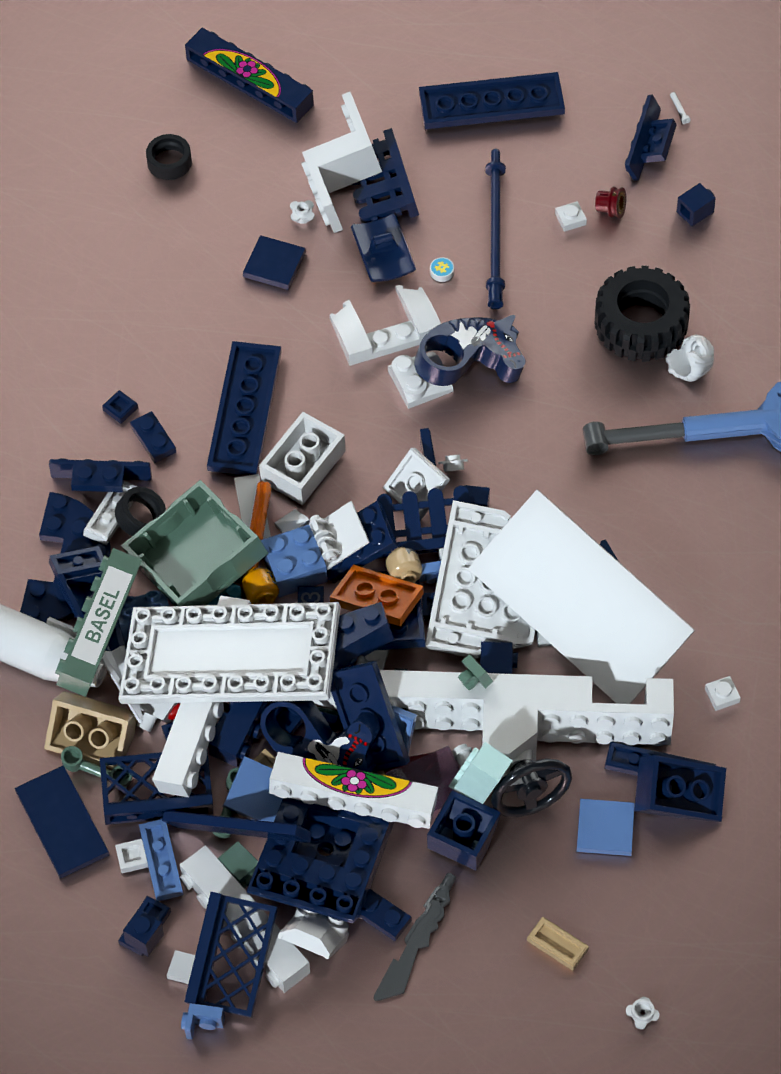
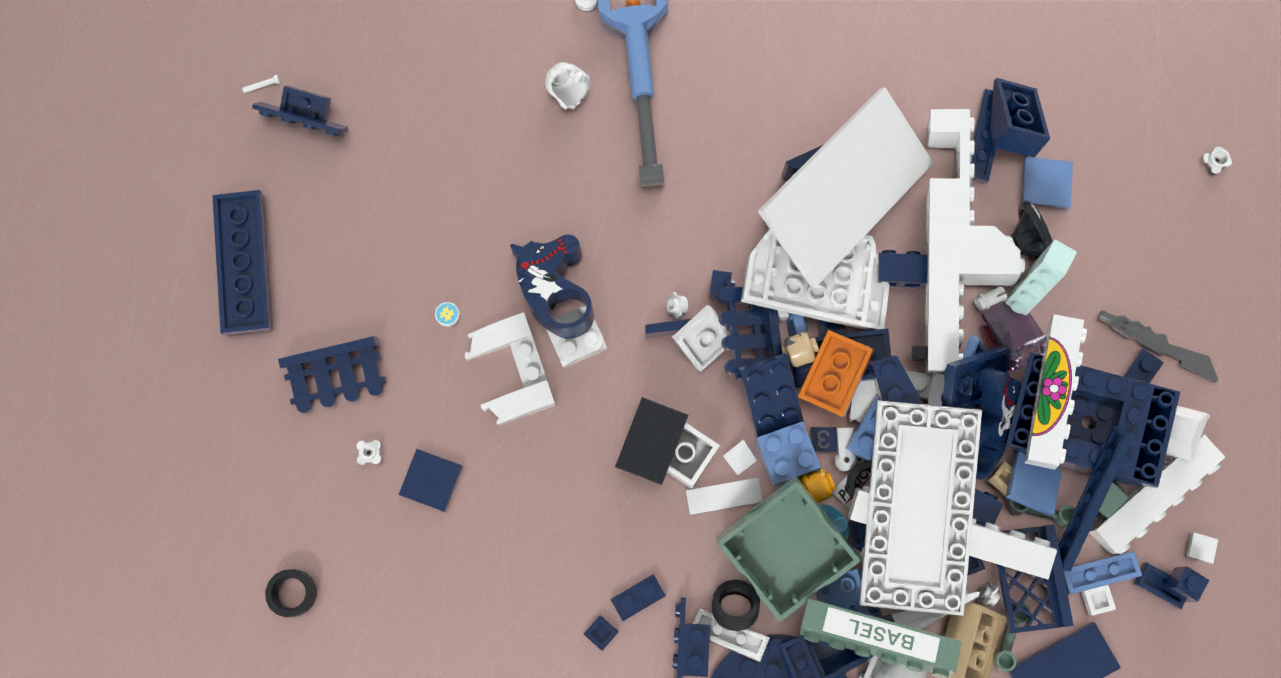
camera: 90 degrees left, 20 degrees up
medium blue bracket [181,1003,225,1039] -> none
dark blue fence [184,892,278,1018] -> none
dark blue brick [185,27,314,123] -> none
dark blue plate [207,341,282,475] -> none
orange axle [247,481,271,573] -> none
white bracket [301,92,382,233] -> none
white hinge [309,501,370,570] -> none
dark blue shield [351,214,416,282] -> none
dark blue slope [427,790,501,871] -> none
sand green tile [458,654,493,690] -> none
dark blue bar [485,148,506,309] -> none
tan tile [527,917,589,971] -> none
white plate [555,201,587,232] -> none
black tyre [594,265,690,362] -> none
dark red piece [595,187,626,219] -> none
dark blue brick [676,183,716,227] -> none
white plate [705,676,741,711] -> none
none -> black tile [615,397,689,486]
none -> white plate [975,582,1001,607]

